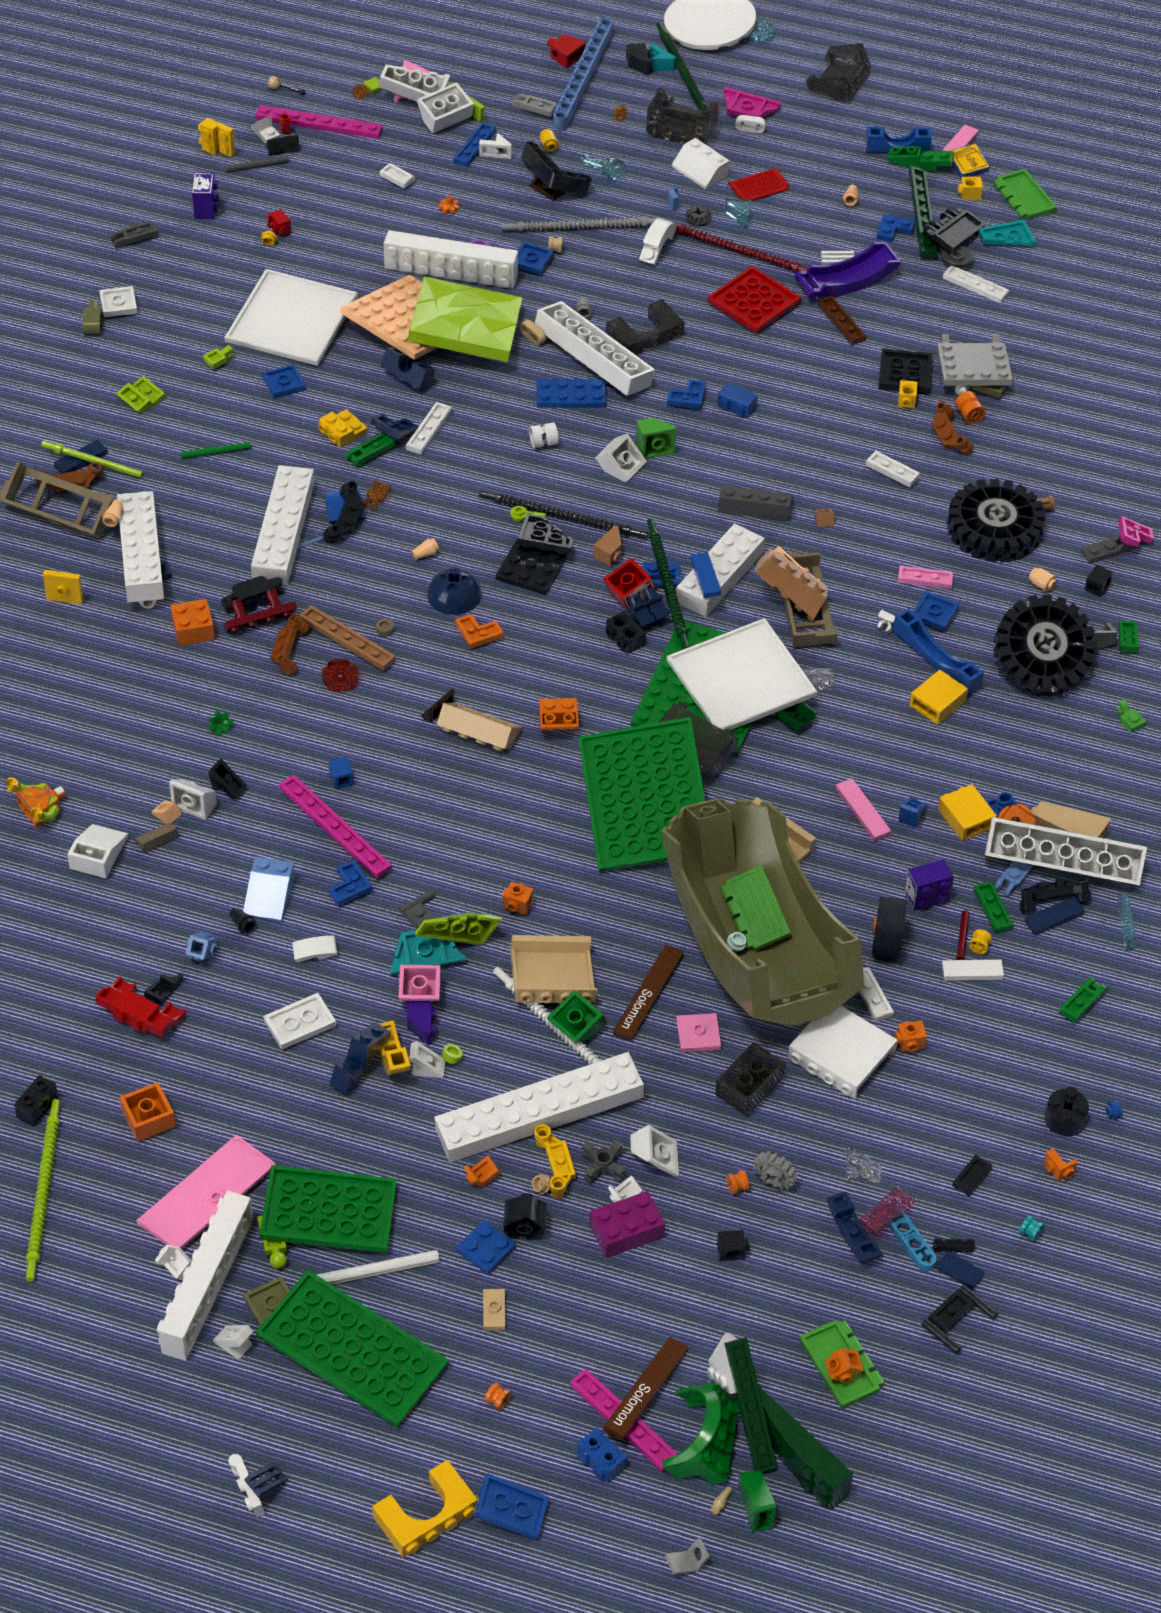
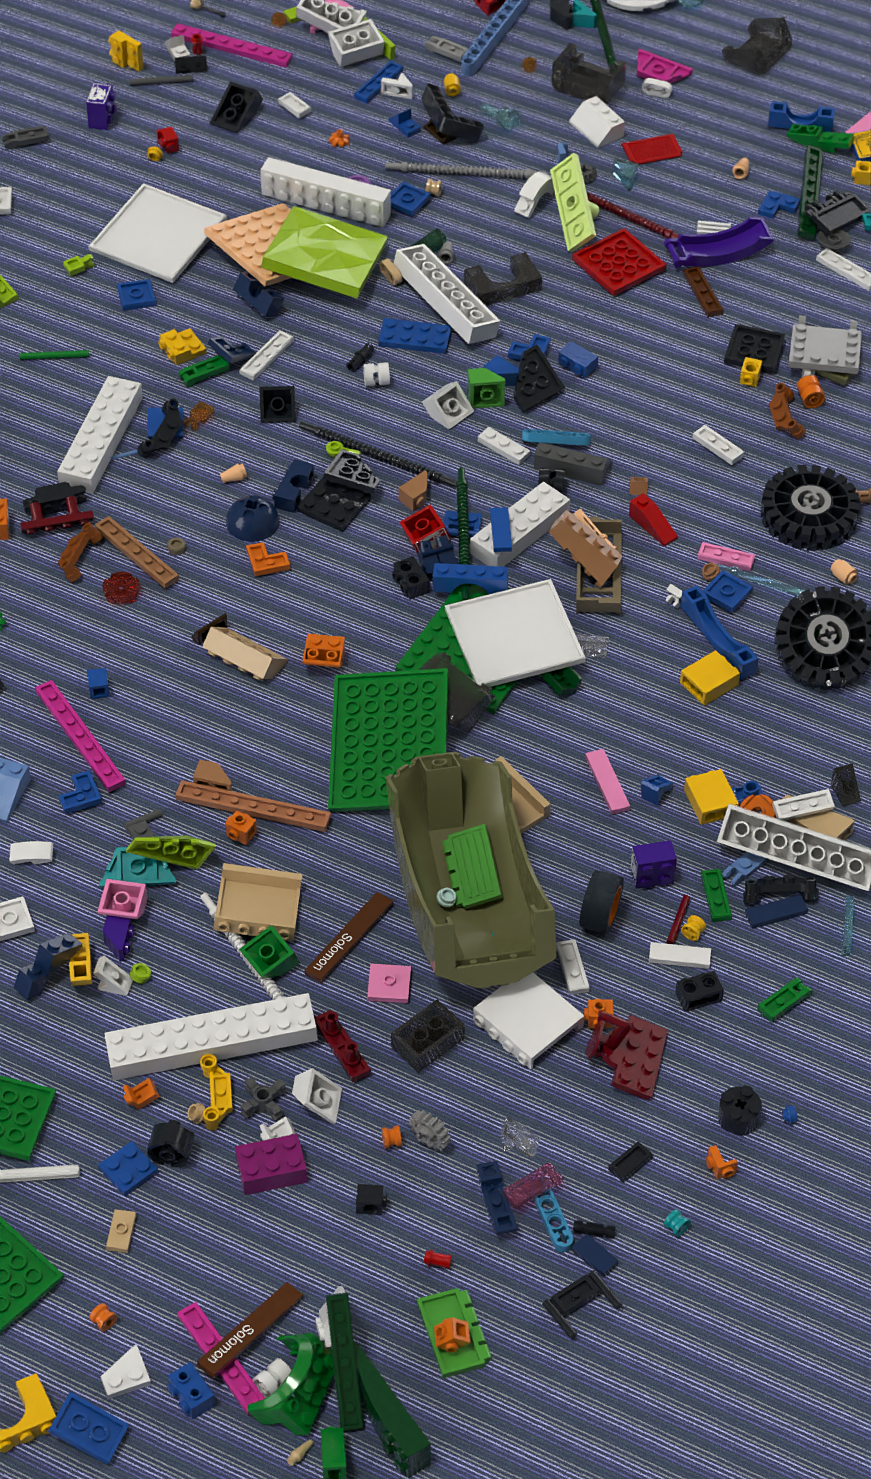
camera: 10 degrees right, 0 degrees up
none -> white wing [101,1345,151,1399]
none -> nougat plate [175,780,331,832]
none -> medium nougat slope [193,760,232,791]
none -> black slope [210,82,263,133]
none -> white wheel [253,1358,291,1398]
none -> black slope [259,386,296,422]
none -> dark blue arch [272,459,314,513]
none -> dark red plate [314,1010,371,1082]
none -> black pin [346,343,375,372]
none -> blue slope [389,108,421,138]
none -> clear green slope [410,228,447,252]
none -> red pin [424,1249,452,1269]
none -> blue arch [433,563,508,595]
none -> white plate [478,427,530,465]
none -> blue slope [484,355,519,386]
none -> black plate [513,345,565,412]
none -> dark azure beam [522,429,591,445]
none -> black wheel [538,468,565,492]
none -> yellowish green plate [550,153,599,253]
none -> dark red plate [585,1009,668,1101]
none -> red slope [629,493,678,547]
none -> black brick [675,971,724,1012]
none -> medium nougat plate [702,563,720,580]
none -> clear light blue bar [717,564,805,596]
none -> white plate [772,789,835,821]
none -> clear smoke slope [831,763,861,806]

